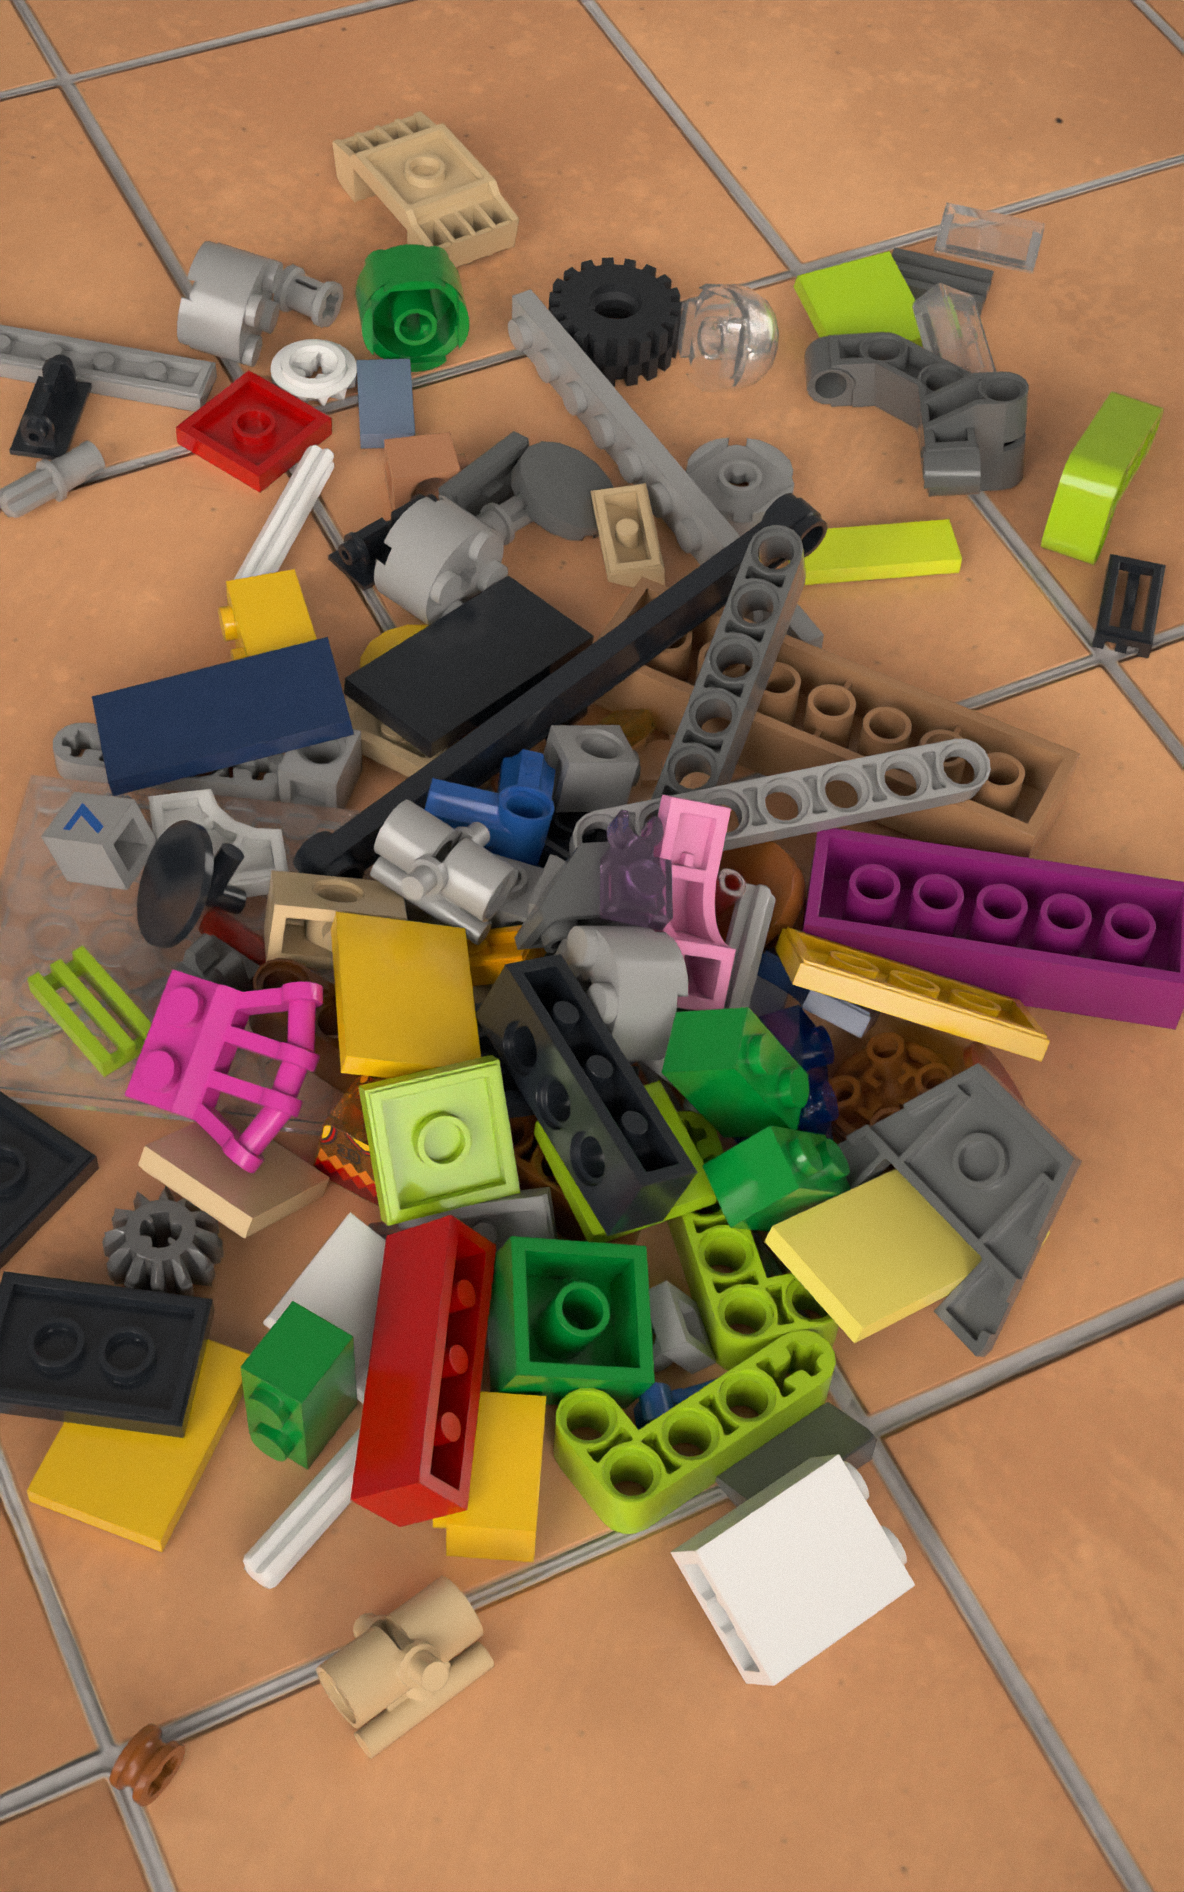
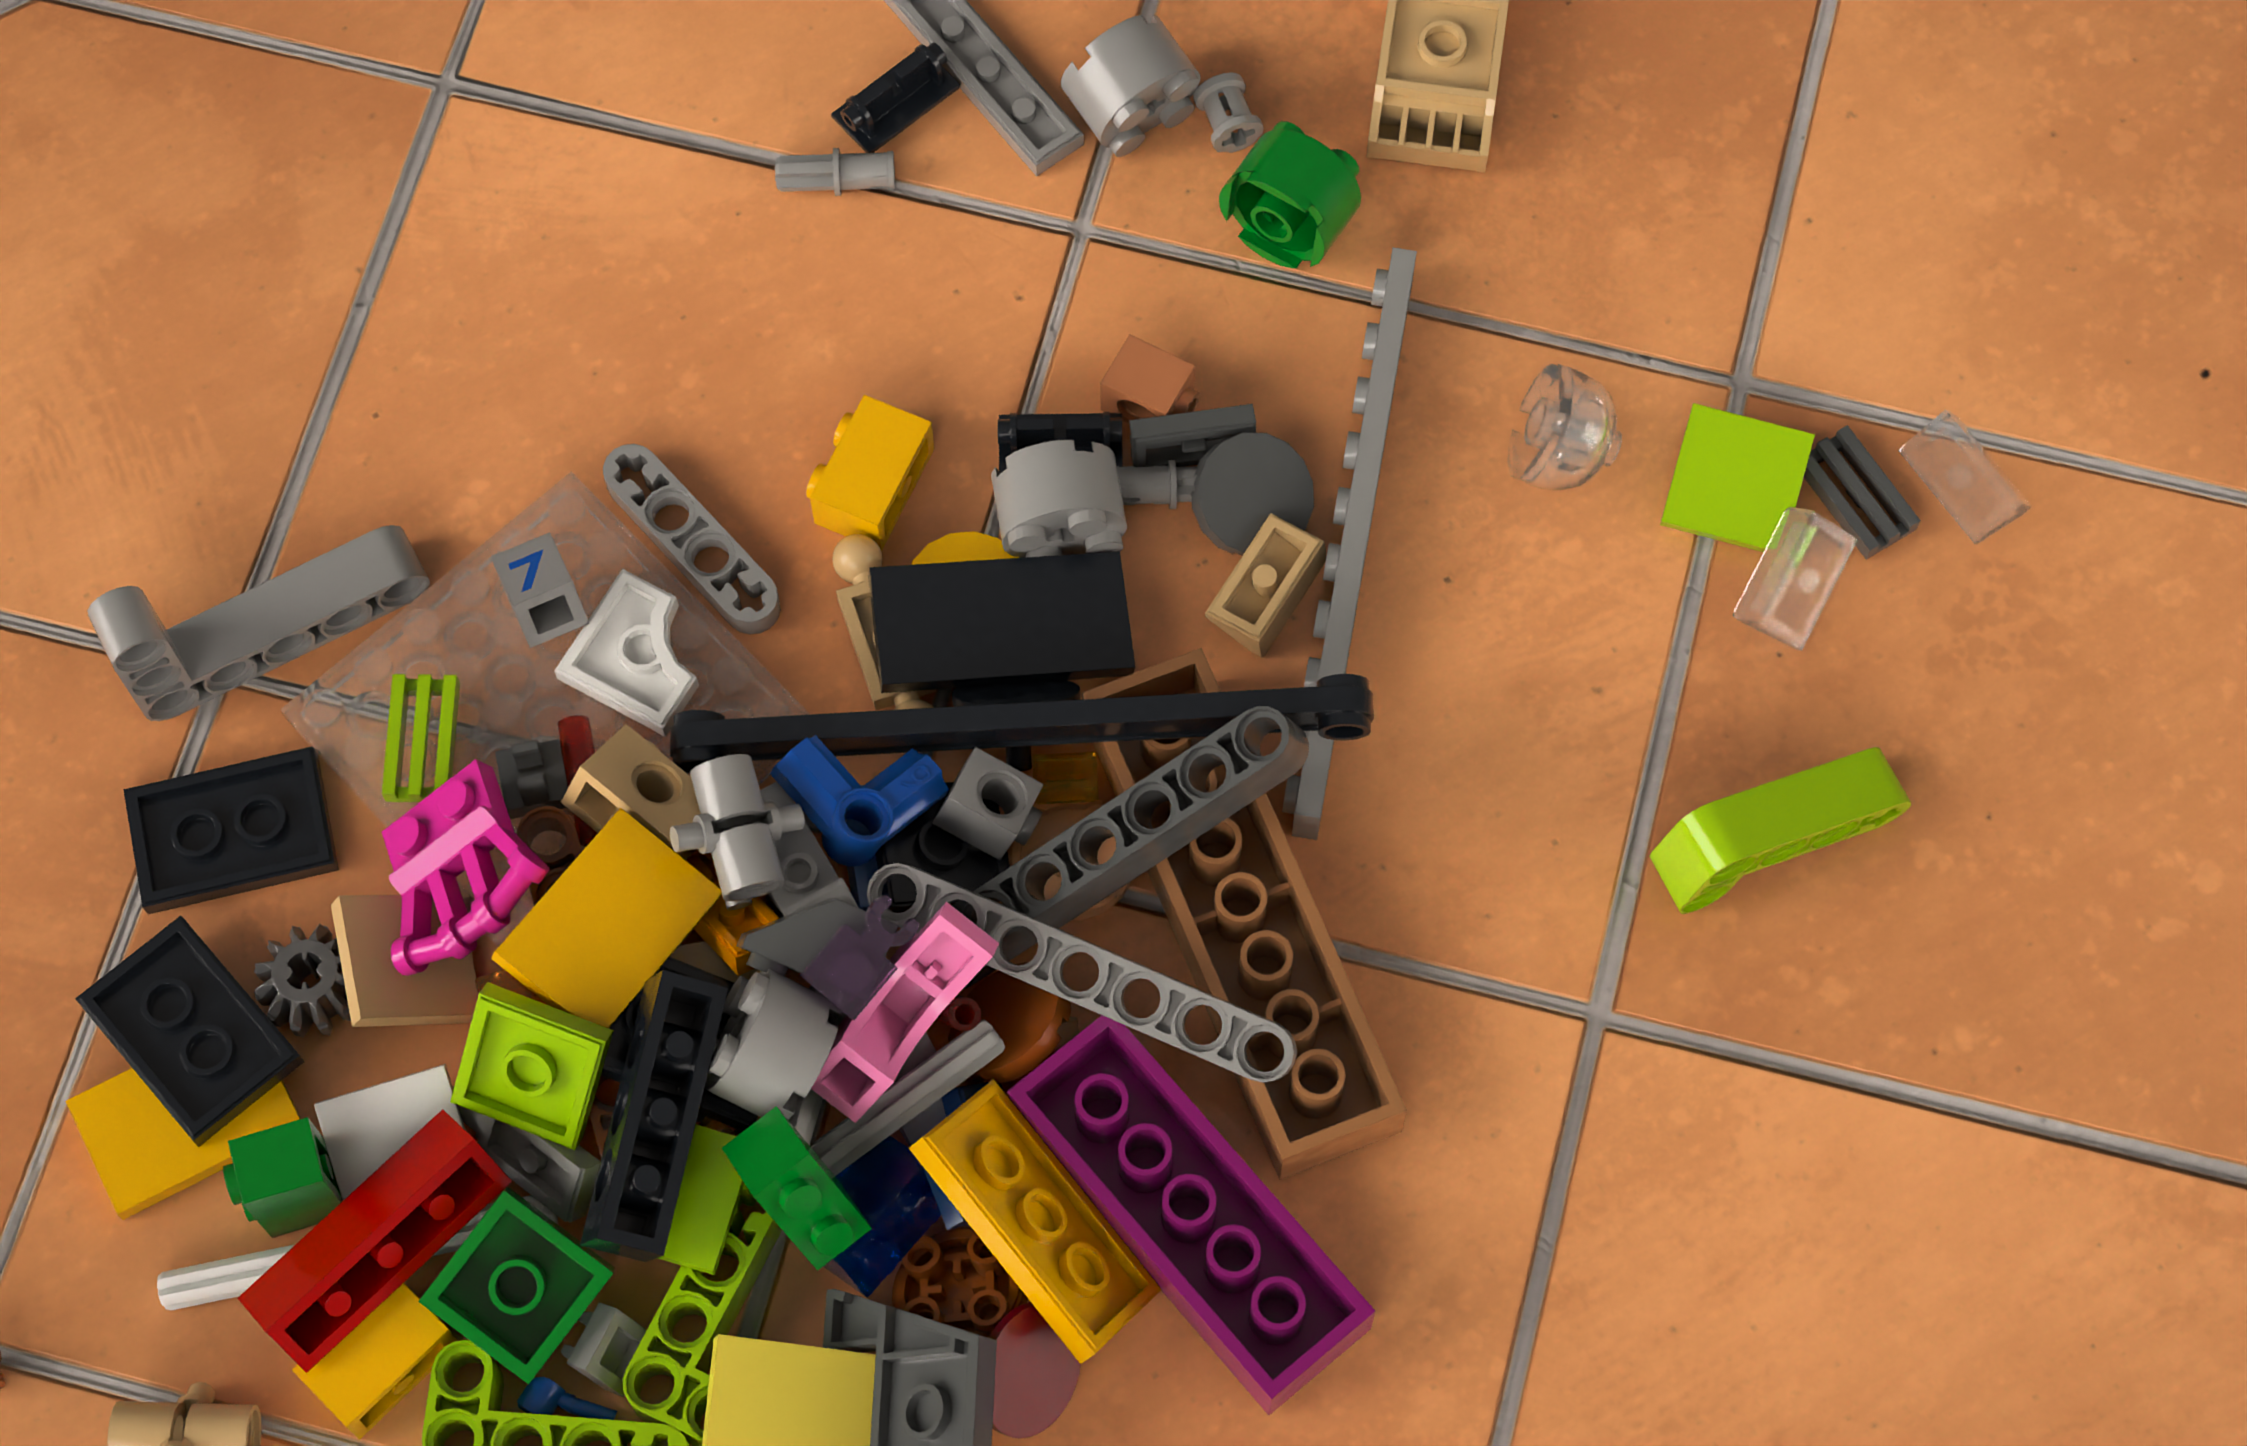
camera: 45 degrees right, 15 degrees up
dark blue tile [92,637,354,796] -> none
black shield [137,820,247,949] -> none
red tile [176,370,332,493] -> none
white axle [234,445,334,580] -> none
white gear [271,339,357,406] -> none
light grey brick [277,729,362,823] -> none
sand blue tile [356,359,415,449] -> none
black tyre [549,257,682,387] -> none
light grey plate [686,438,795,536] -> none
green brick [702,1125,851,1231] -> none
neon yellow tile [788,519,962,585] -> none
dark grey connector [804,332,1029,497] -> none
black tile [1092,554,1166,658] -> none

